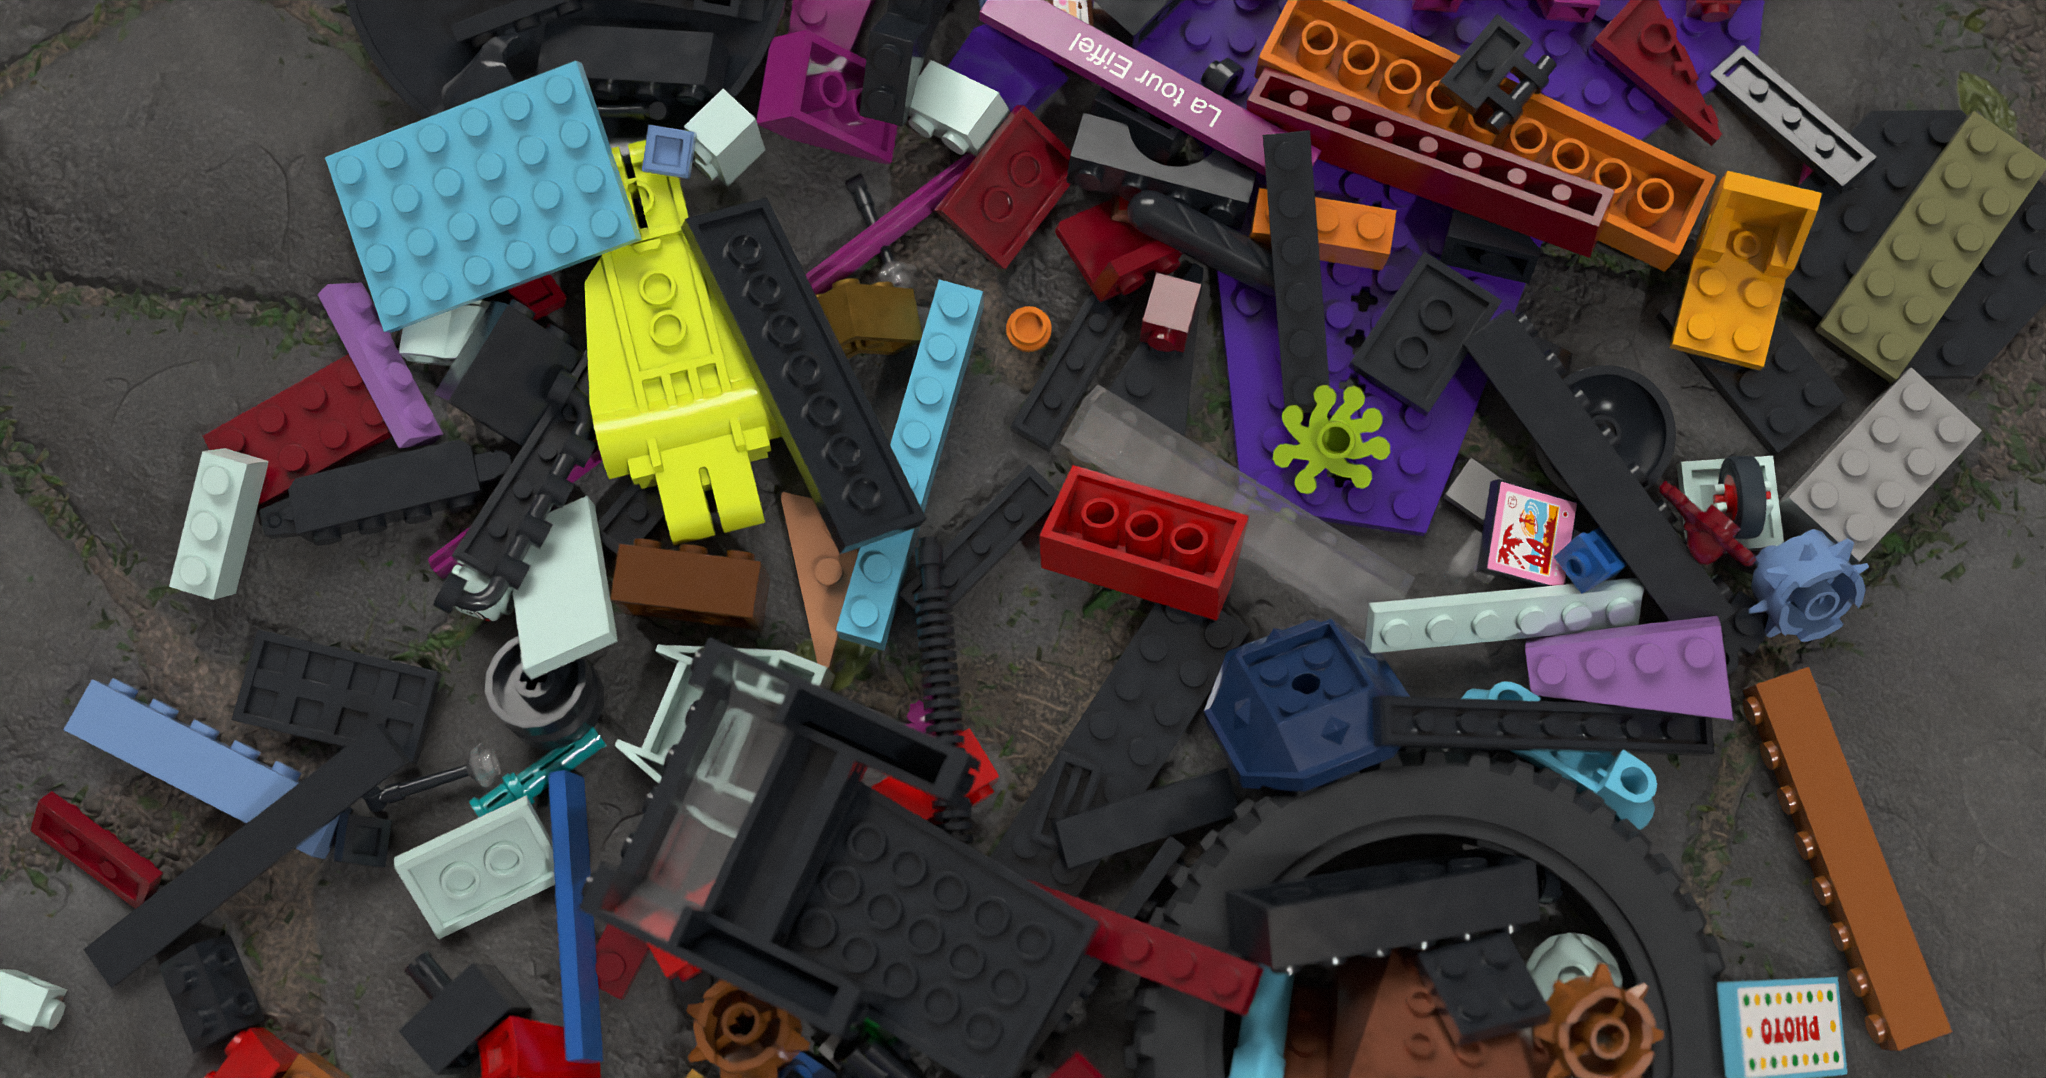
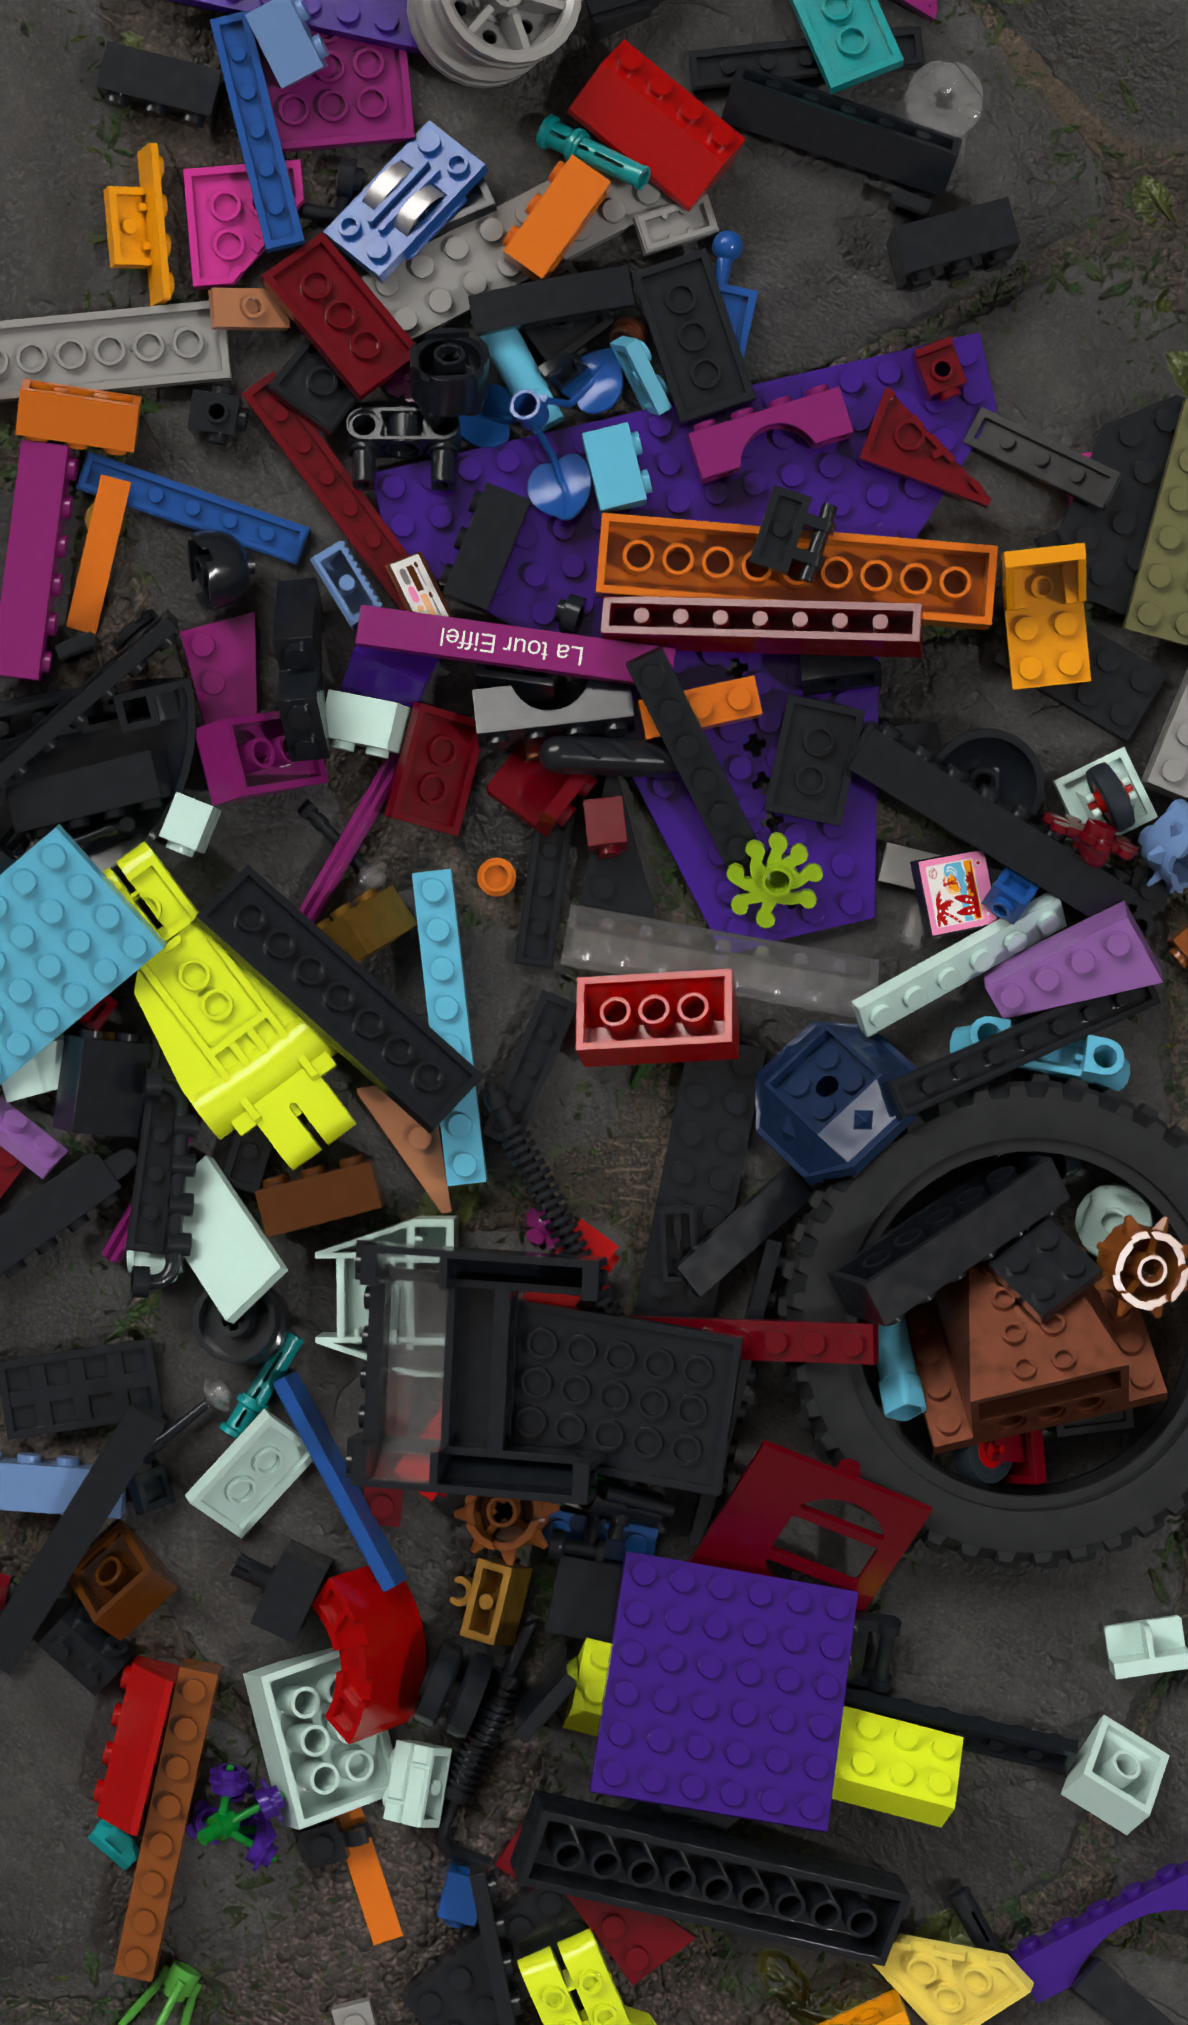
camera: 15 degrees left, 10 degrees up
medium blue tile [642,125,697,180] -> none
none -> reddish brown slope [69,1520,178,1641]

